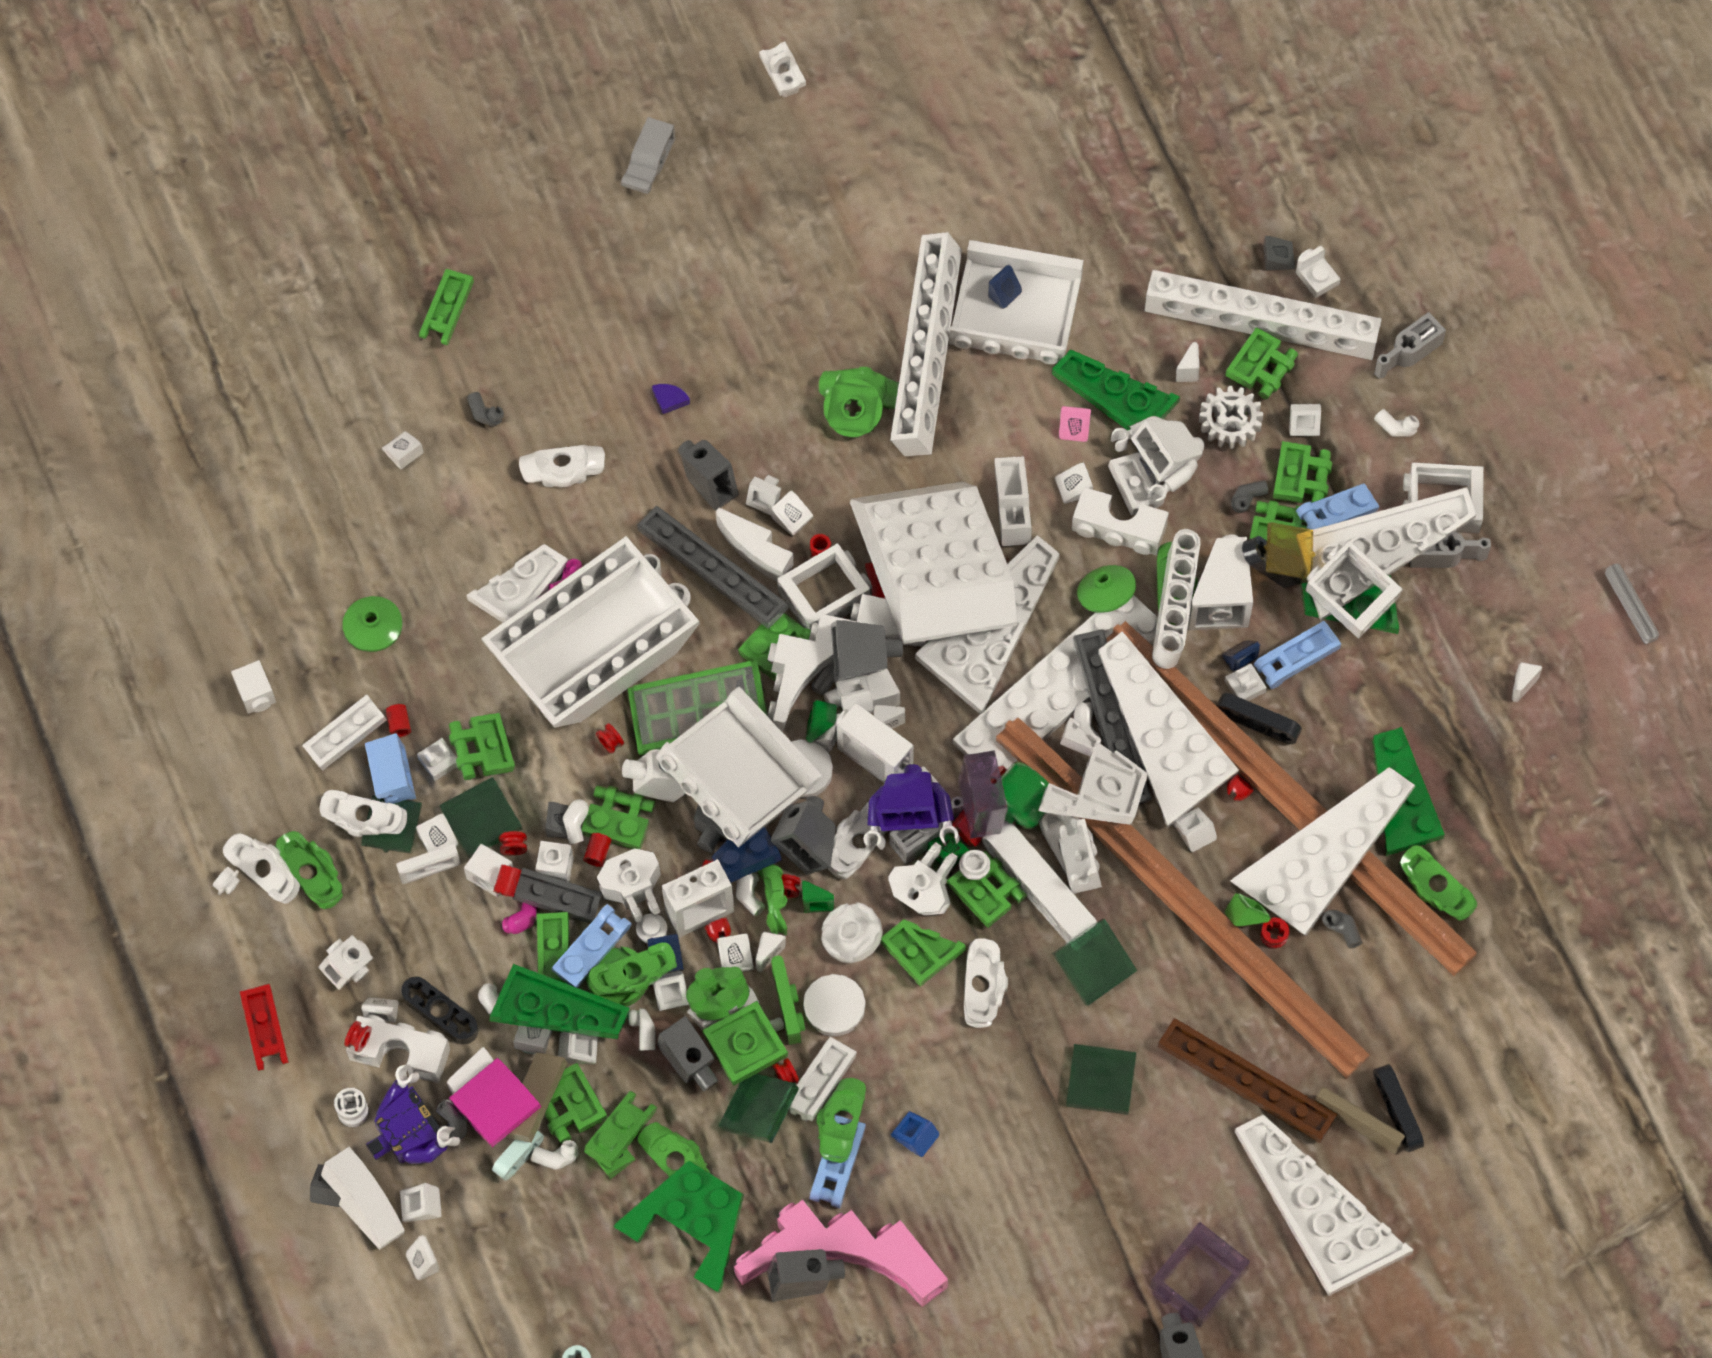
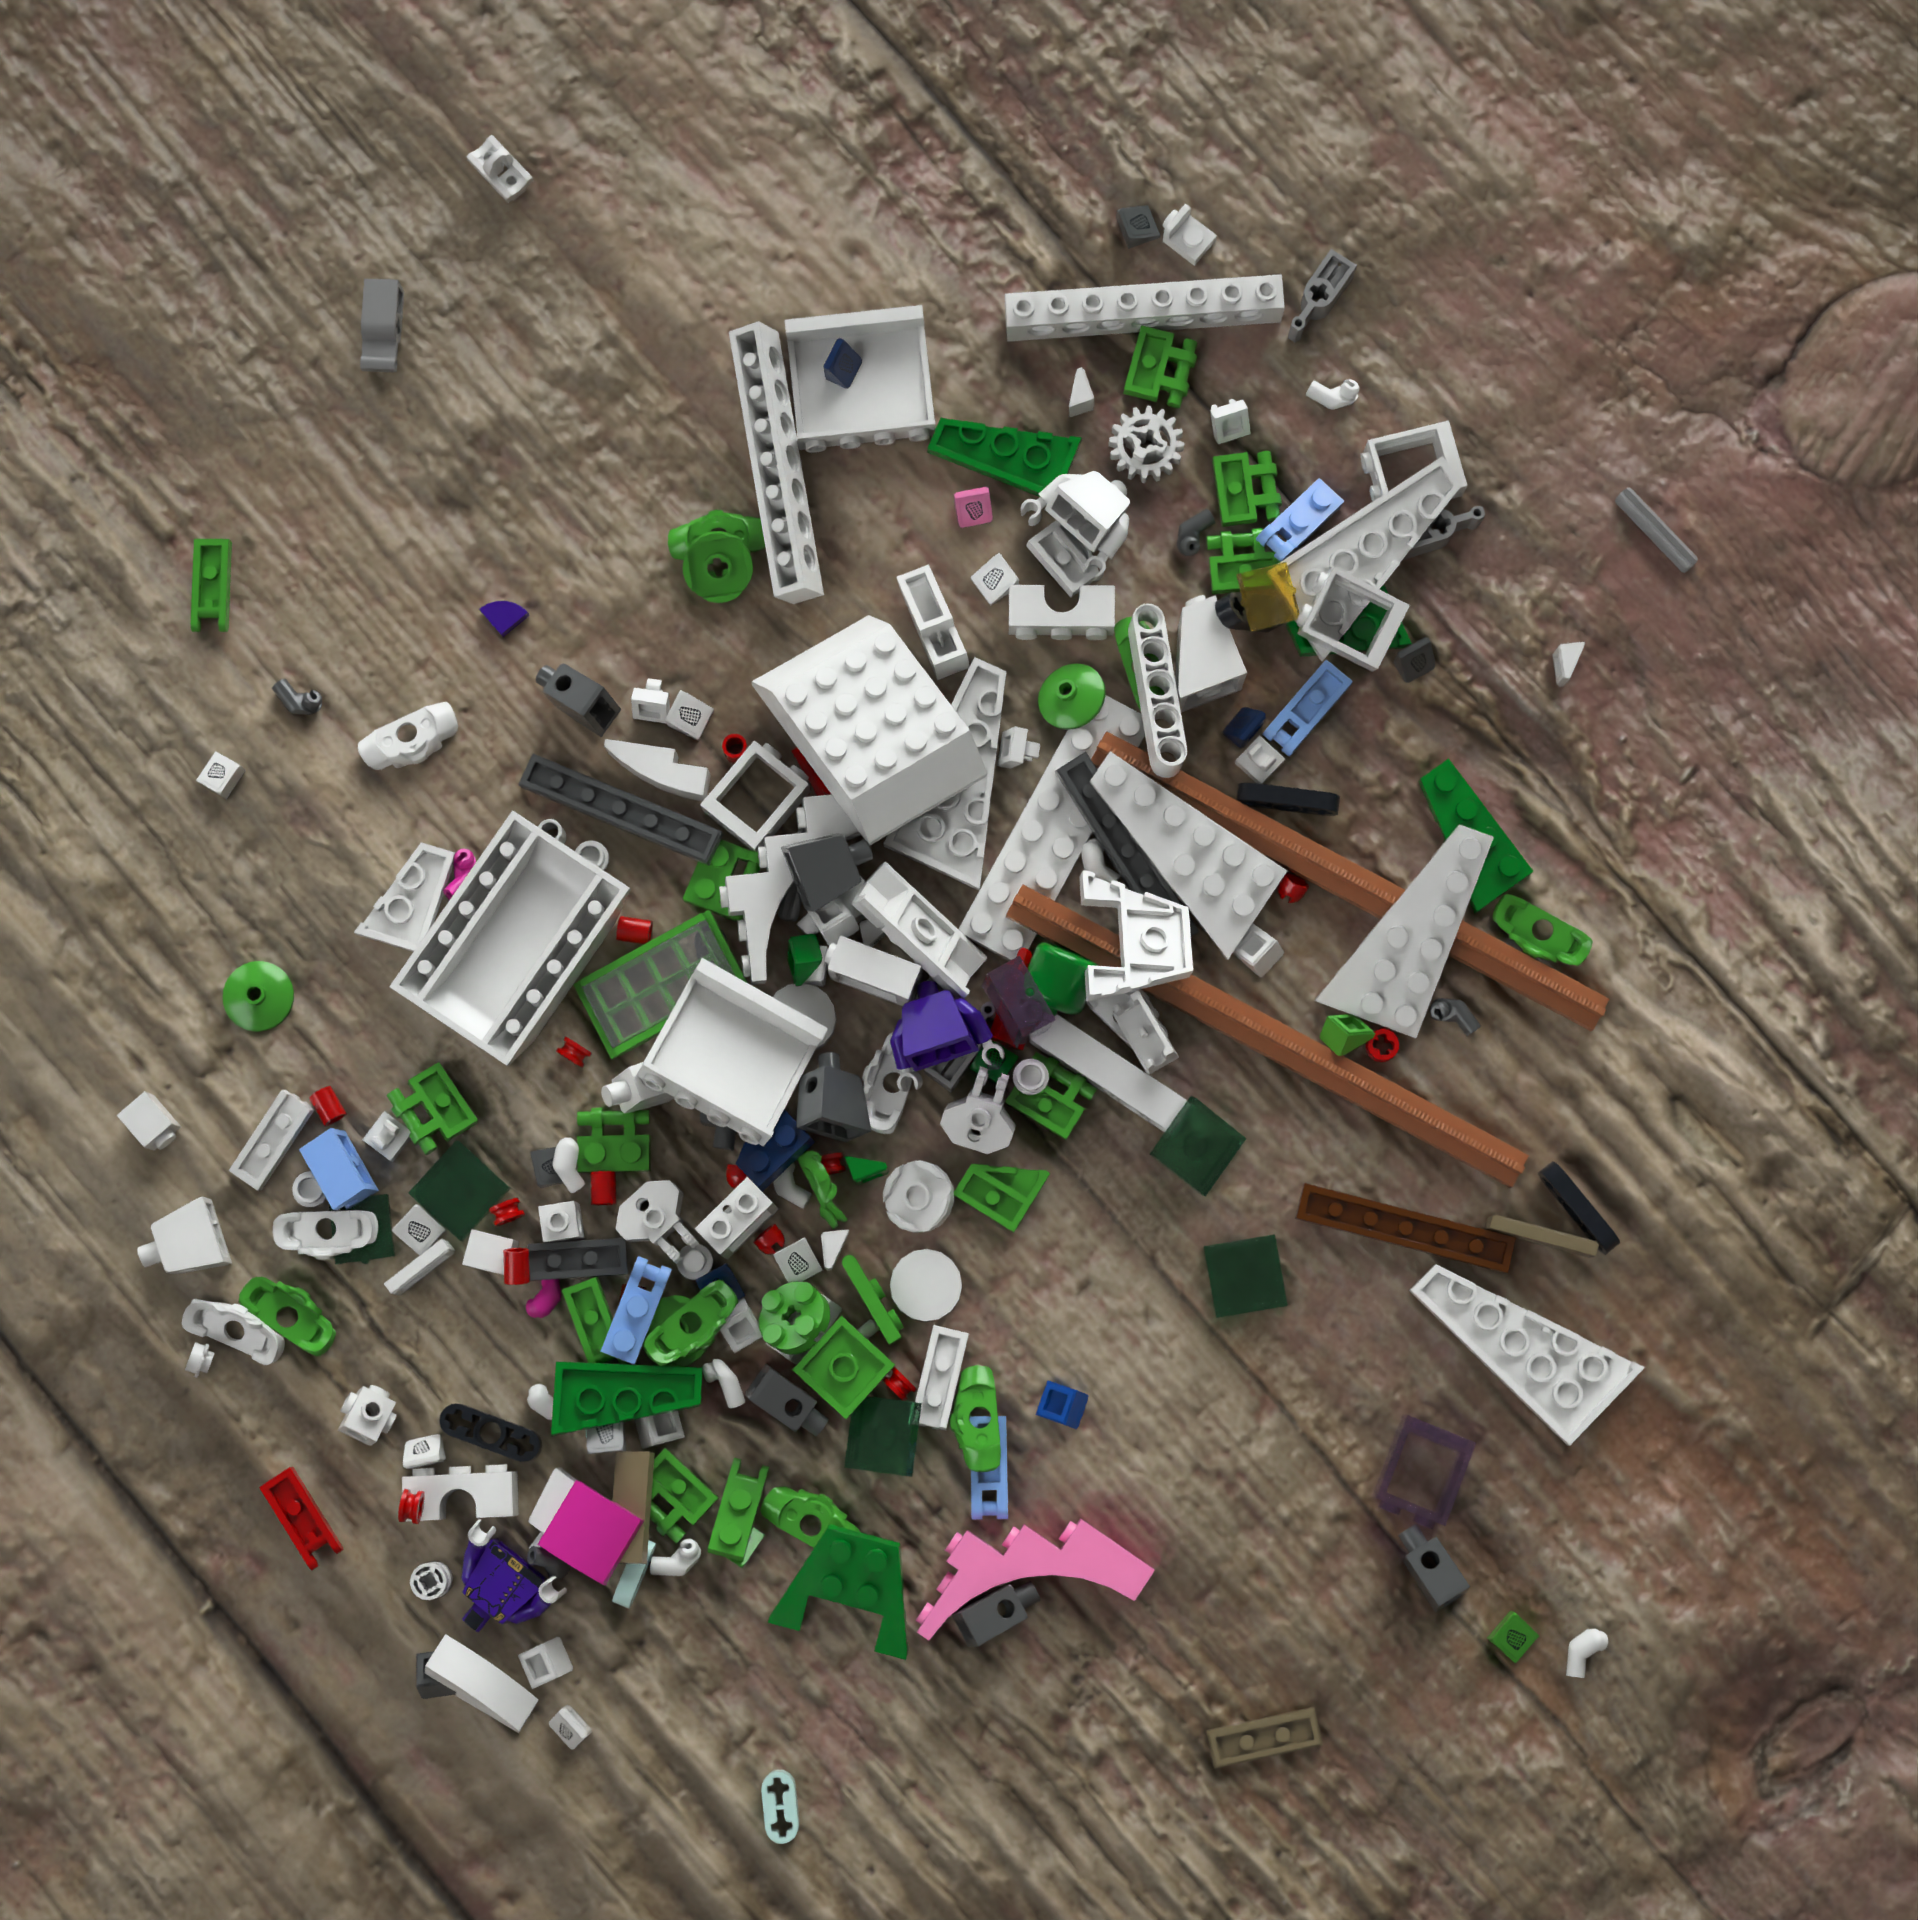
camera: 15 degrees left, 15 degrees up
white piece [964,938,1008,1028] -> none
none -> white torso [137,1197,232,1274]
none -> white plate [292,1171,326,1207]
none -> red hinge [616,916,653,944]
none -> white piece [851,861,987,999]
none -> white tile [998,726,1040,769]
none -> dark grey slope [1393,637,1435,683]

